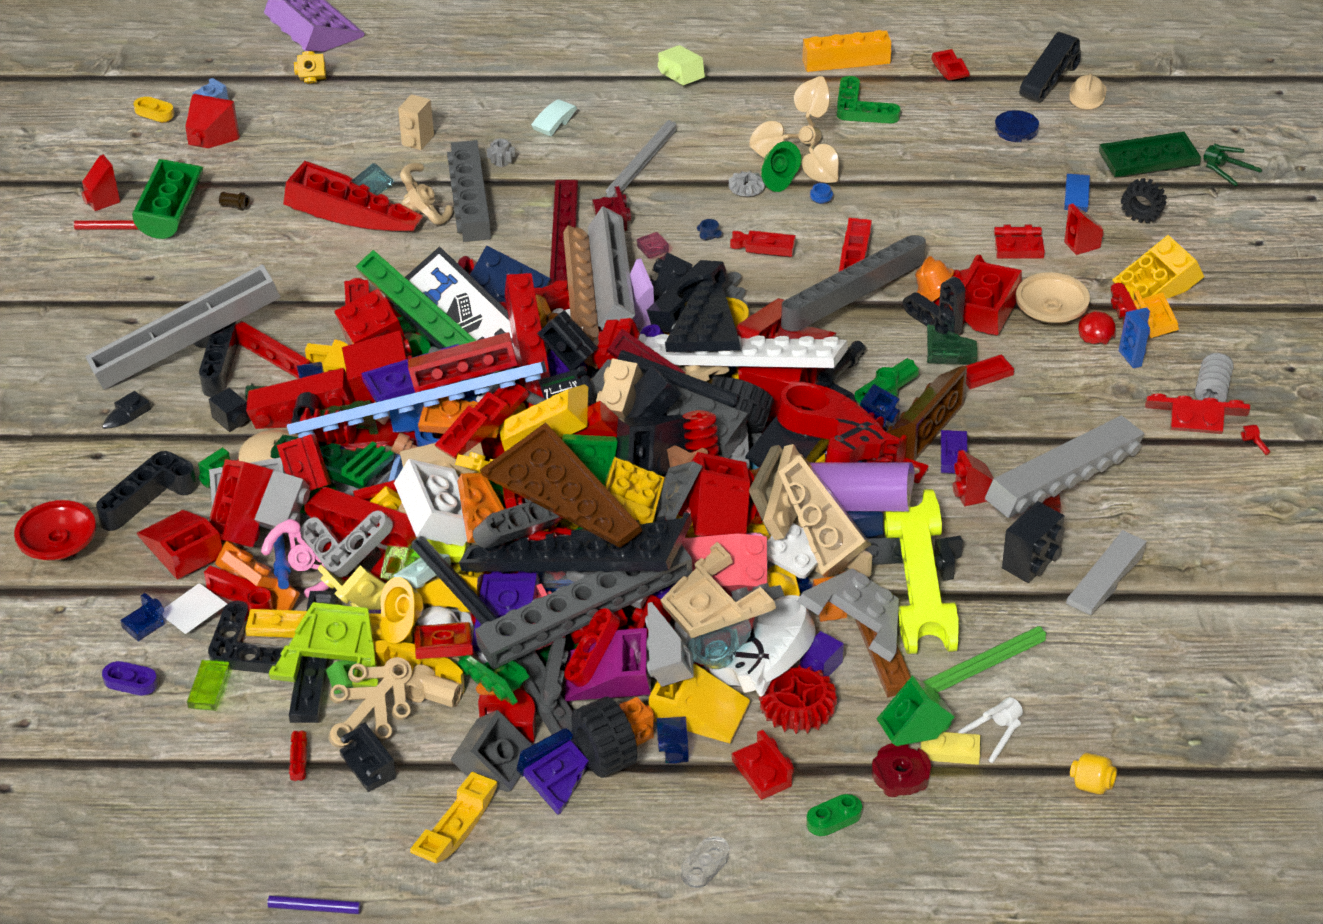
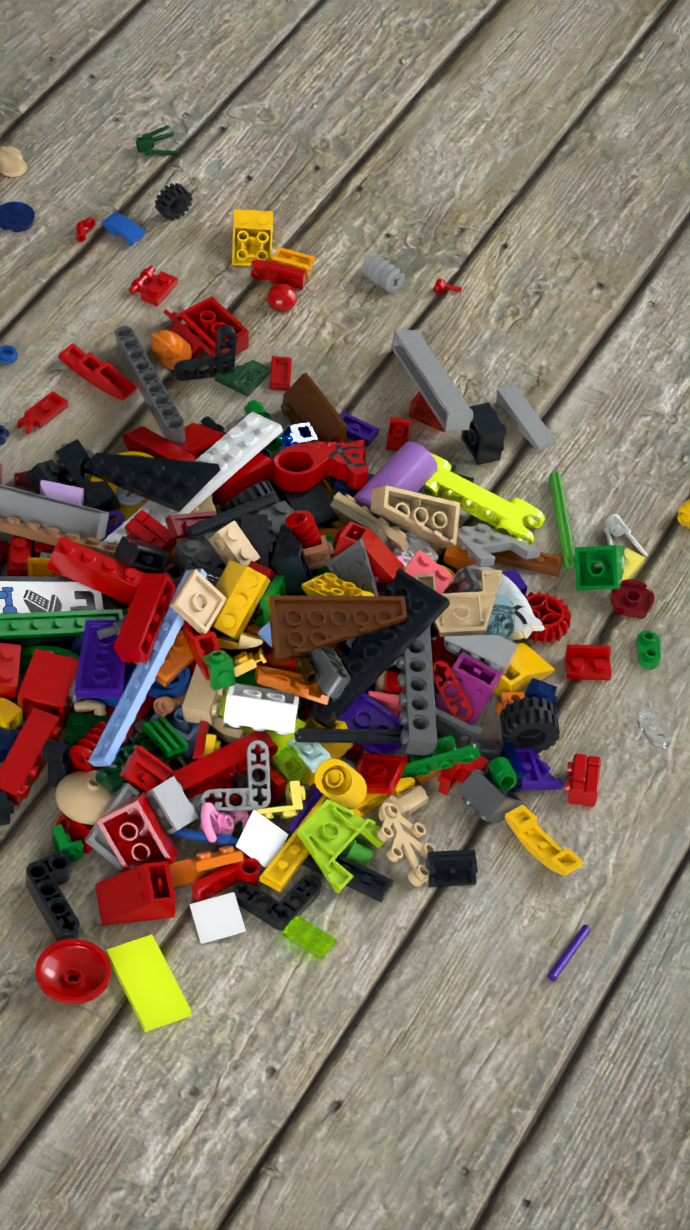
camera: 70 degrees left, 5 degrees up
dark purple plate [102,661,158,696] -> none
clear blue bracket [120,593,165,642] -> none
red axle [289,730,307,781] -> none
tan dish [1016,272,1090,323] -> none
red slope [1064,203,1104,255] -> none
dark green plate [1099,131,1201,177] -> none
blue bracket [1118,307,1150,368] -> none
red bracket [1145,393,1251,434] -> none
none -> red arm [76,217,96,242]
none -> neon yellow tile [106,934,192,1032]
none -> tan tile [169,569,227,635]
none -> green bracket [203,651,236,691]
none -> white sticker [236,810,289,868]
none -> dark brown pin [295,657,319,684]
none -> green brick [487,757,517,790]
none -> red brick [564,753,601,807]

